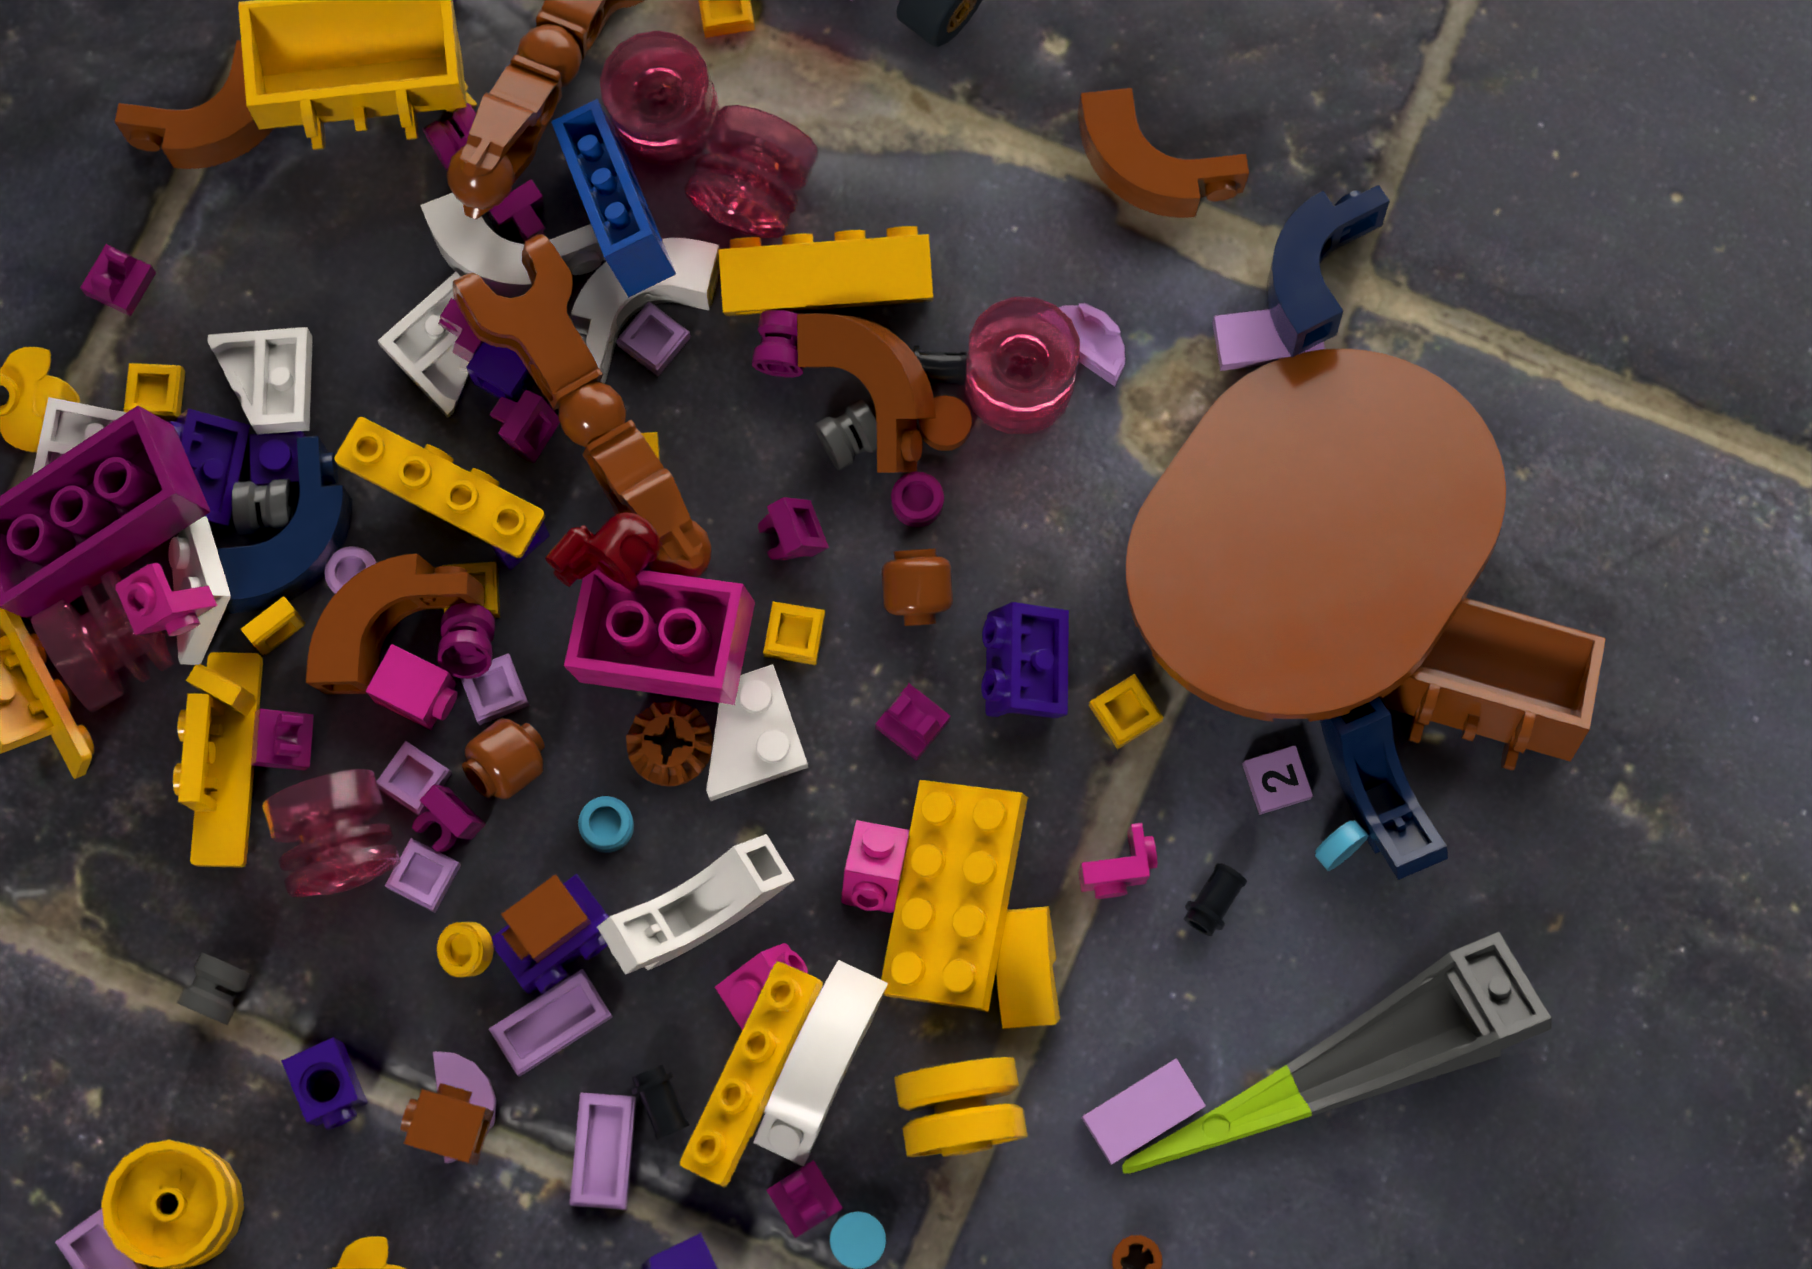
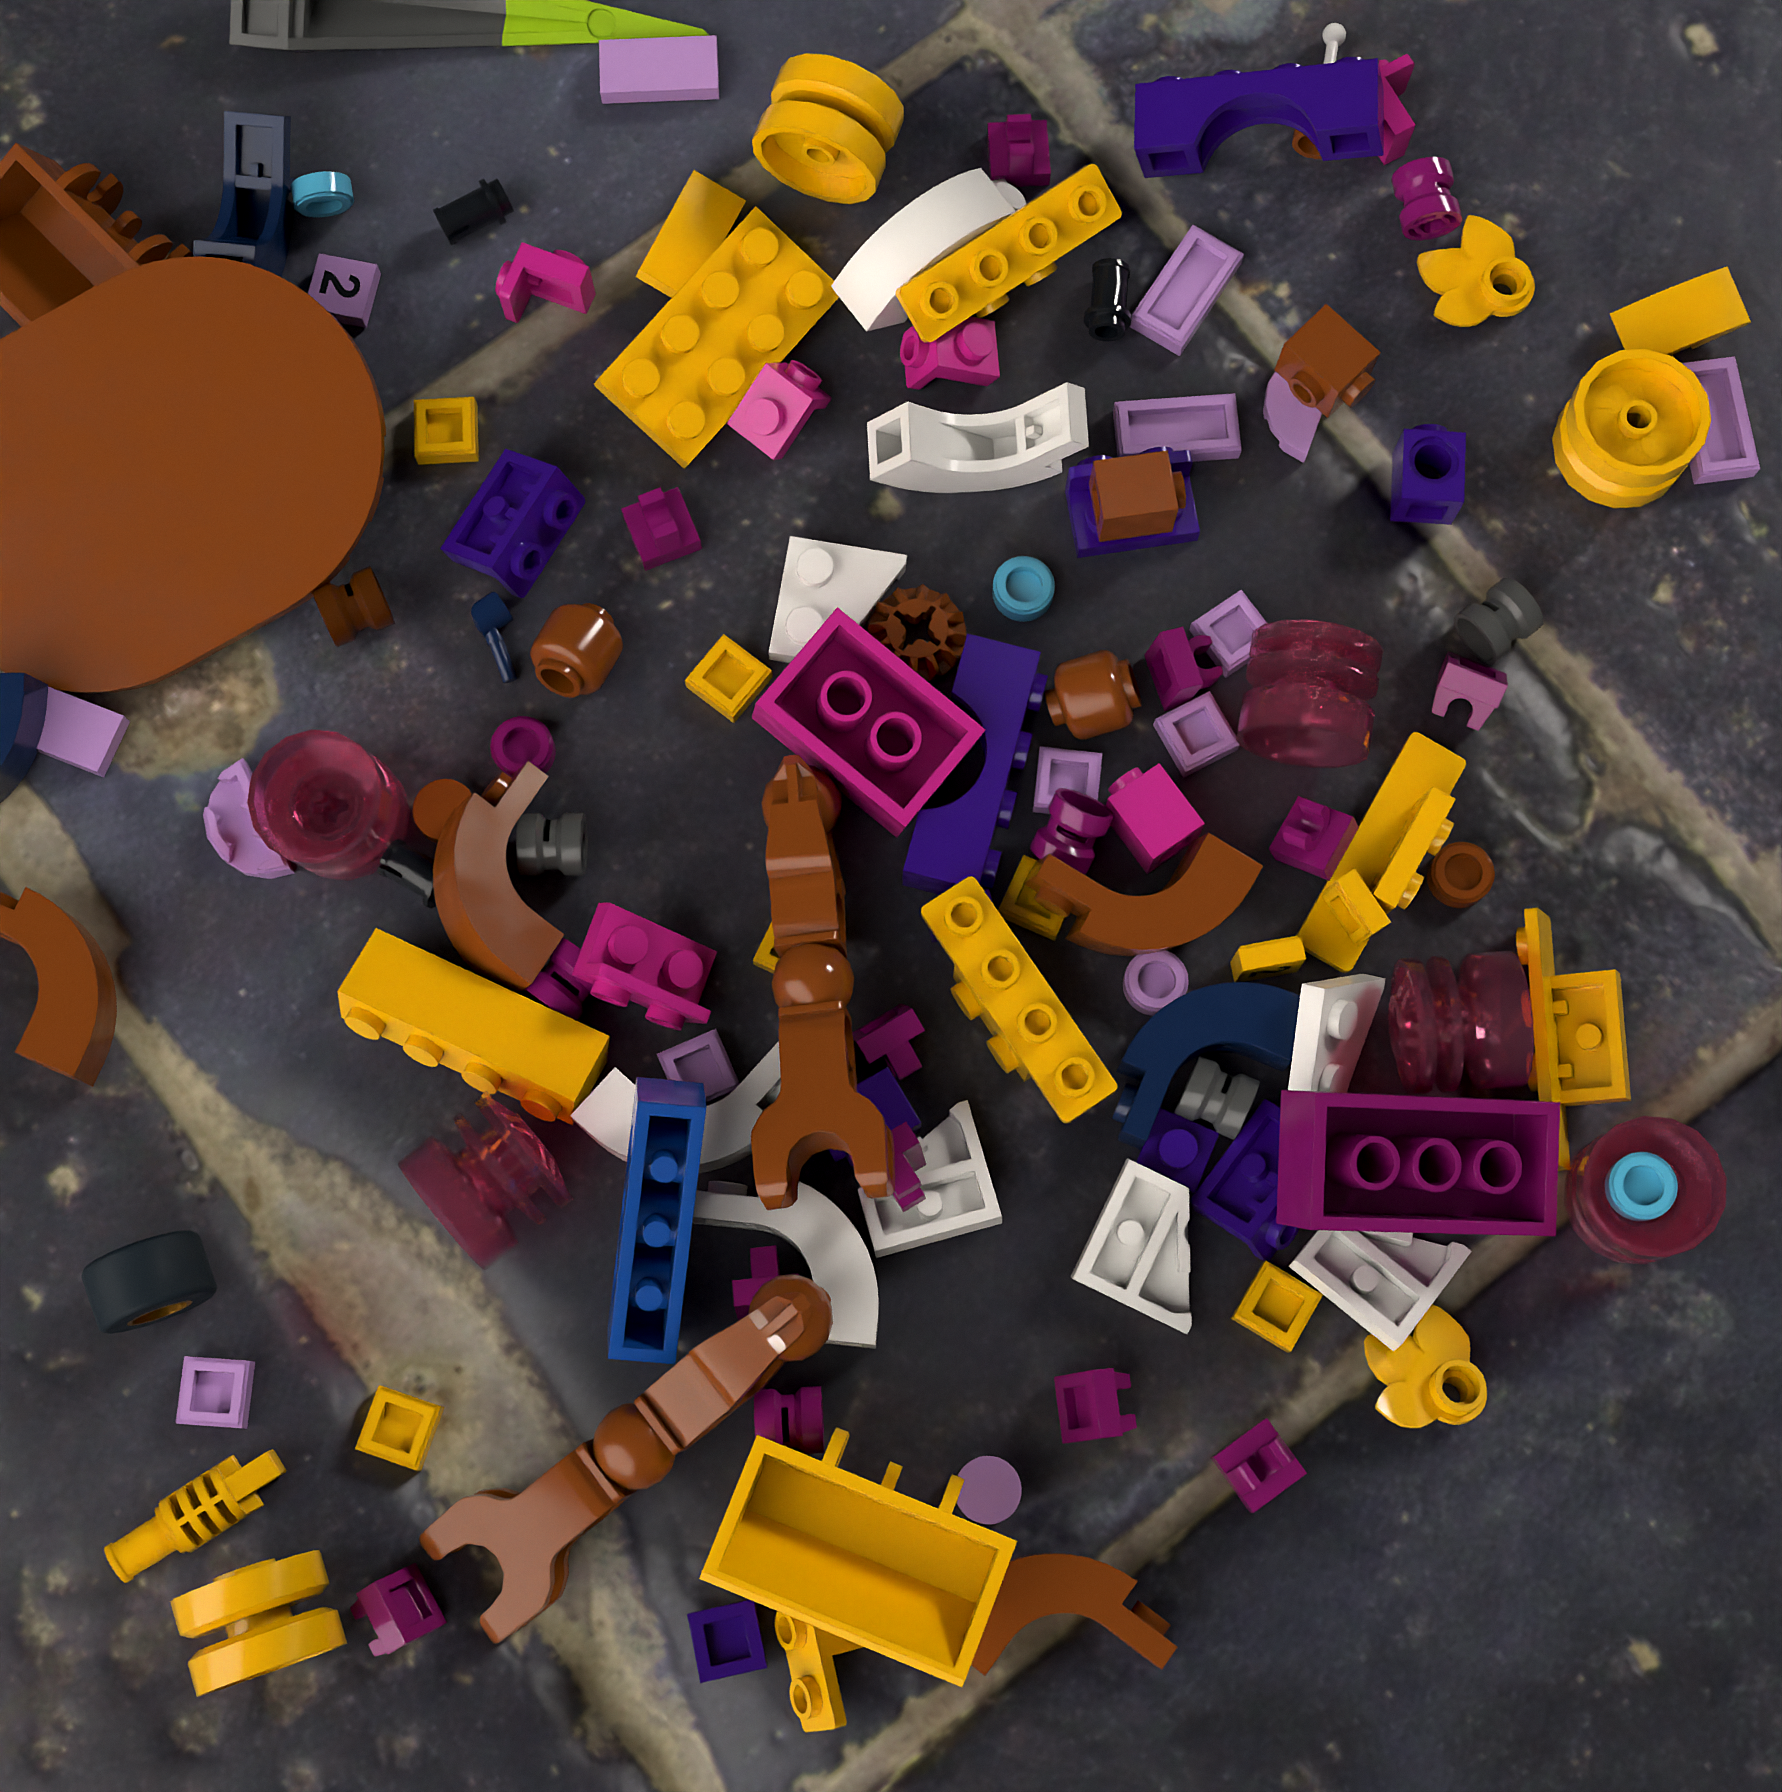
camera: 150 degrees left, 0 degrees up
dark pink bracket [116,563,217,637] -> none
yellow tile [437,922,494,977] -> none
dark red piece [545,512,661,592] -> none
clear pink wheel [600,30,721,166] -> none
magenta tile [758,497,829,560] -> none
medium azure tile [830,1212,886,1269] -> none
none -> reddish brown wheel [312,566,395,647]
none -> dark blue hand [471,592,518,684]
none -> dark pink bracket [572,902,717,1031]
none -> dark purple arch [903,633,1048,895]
none -> lavender tile [956,1456,1022,1524]
none -> magenta tile [1054,1368,1137,1444]
none -> dark orange tile [1427,842,1495,908]
none -> magenta tile [1432,651,1508,731]

